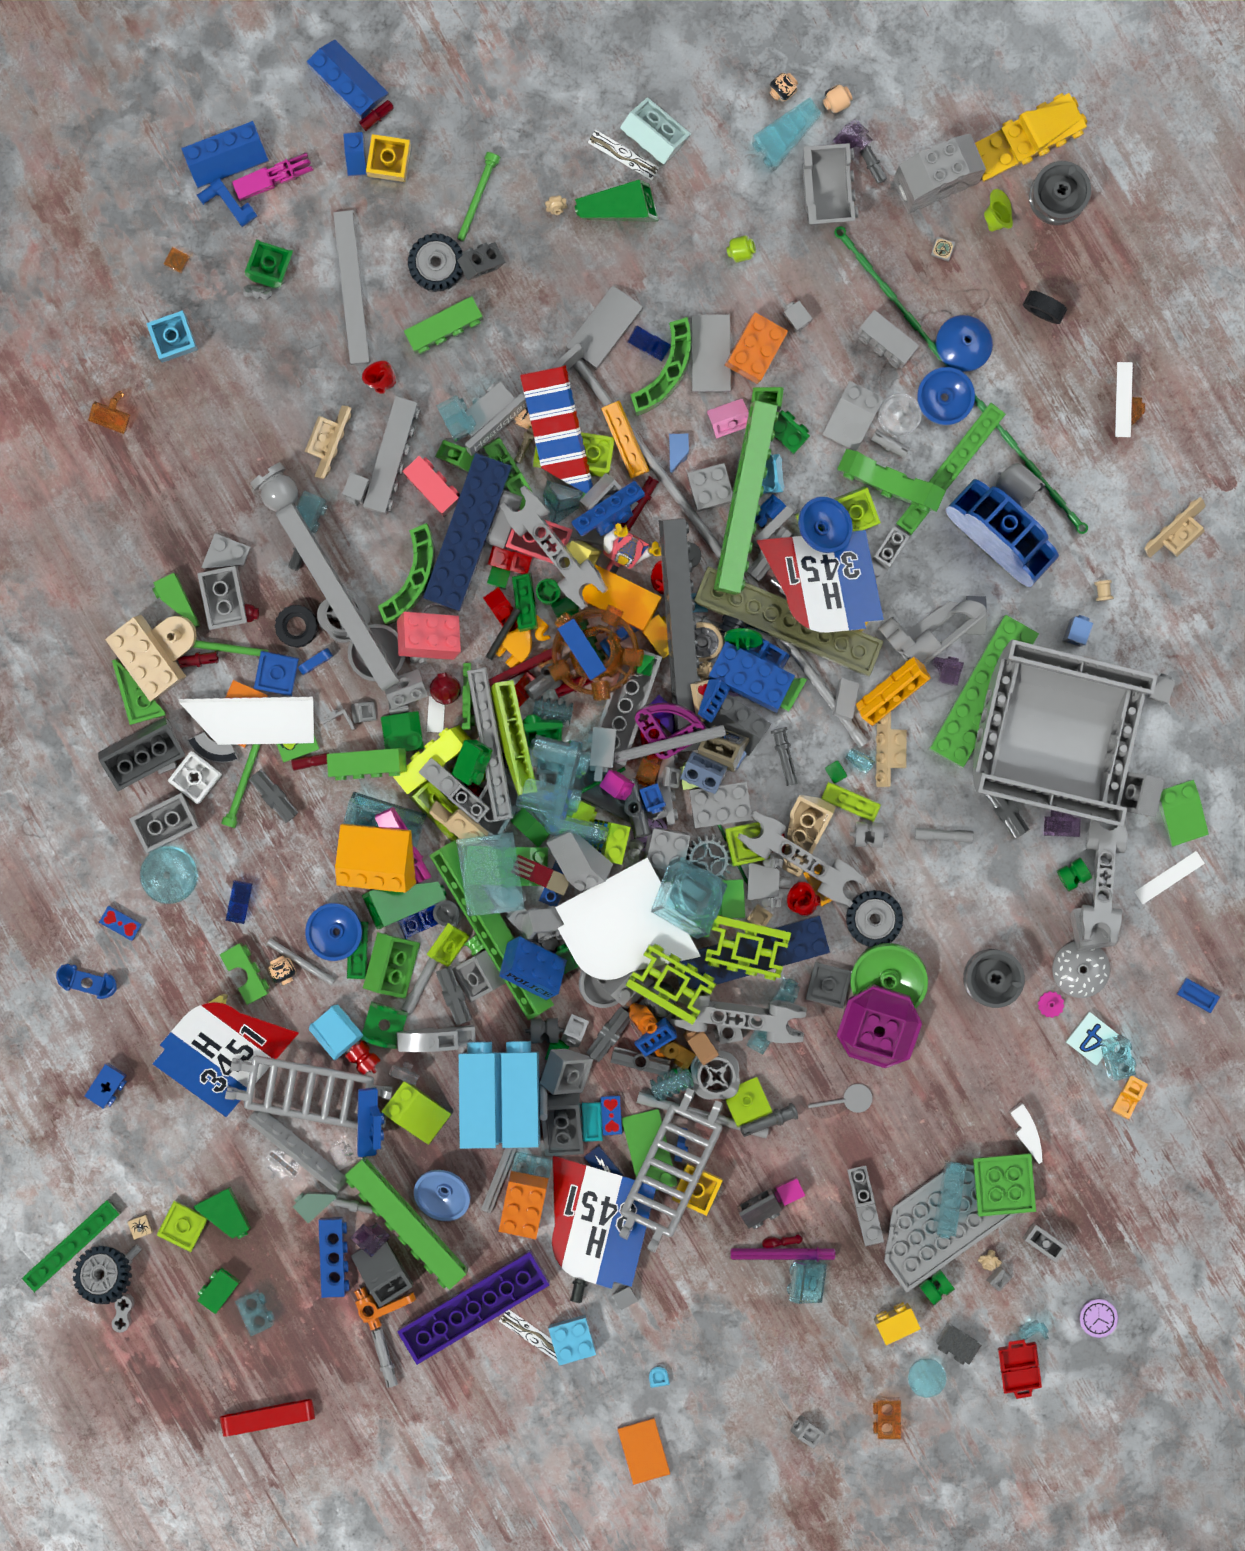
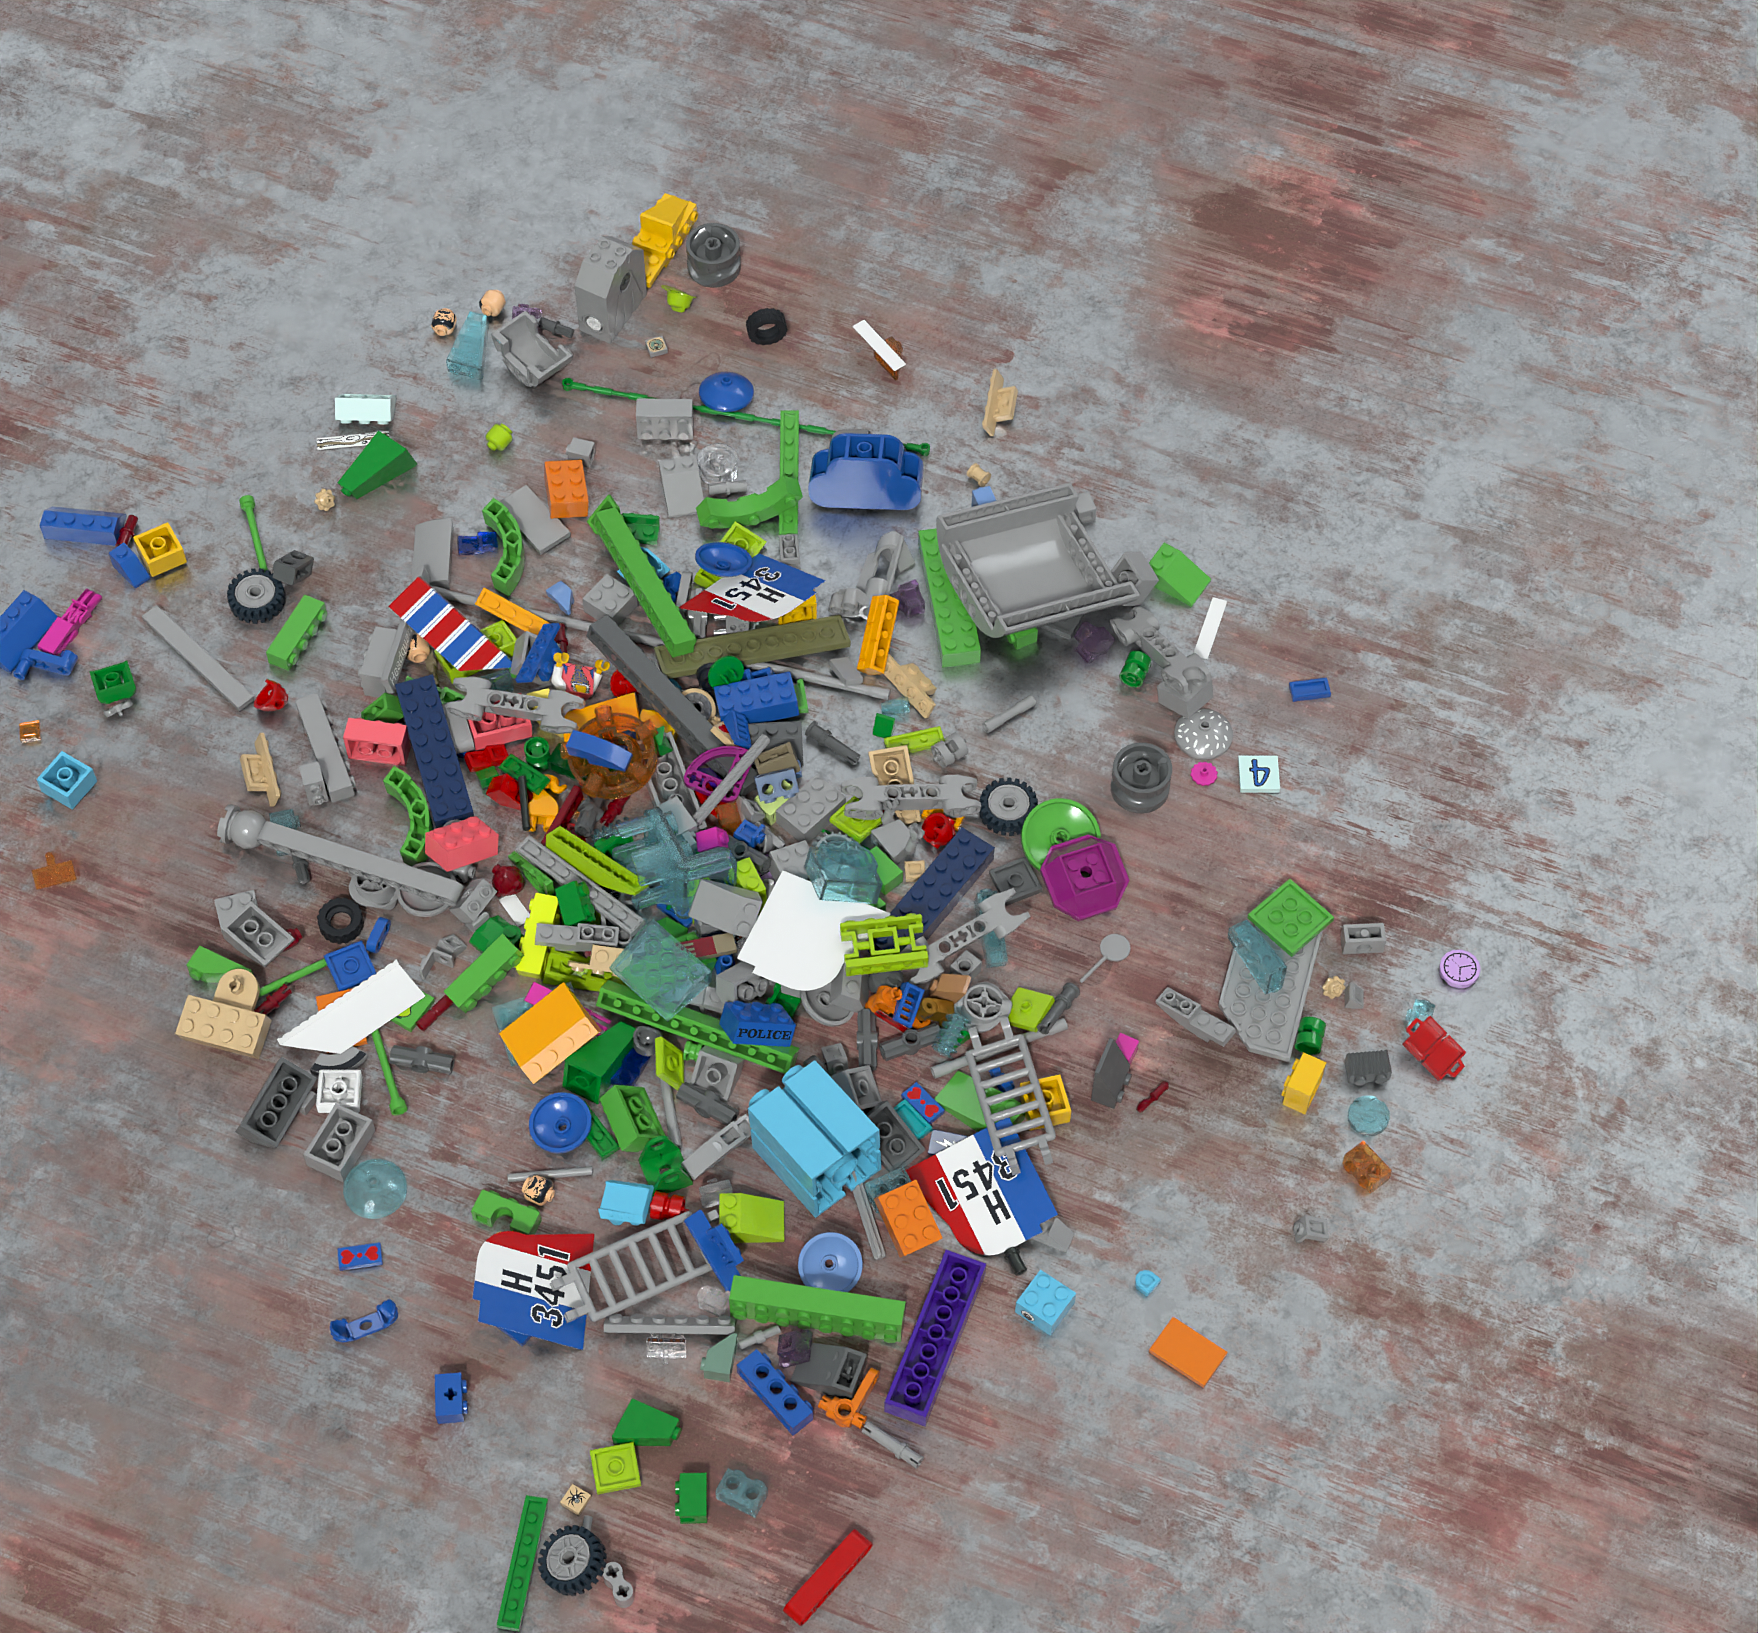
camera: 40 degrees left, 30 degrees down
bright green wing [112,659,166,725] -> none
clear blue slope [225,880,252,924] -> none
clear light blue brick [436,395,476,442] -> none
sticker [499,1310,558,1362] -> none
lime fence [705,915,791,981] -> none
bright pink panel [707,399,749,439] -> none
magenta axle [730,1246,835,1262] -> none
clear light blue brick [787,1261,827,1304] -> none
blue dish [917,367,975,425] -> none
dark grey piece [986,794,1030,838] -> none
white slope [1008,1102,1042,1164] -> none
clear light blue brick [1099,1034,1136,1081] -> none
light orange slope [1111,1075,1148,1120] -> none

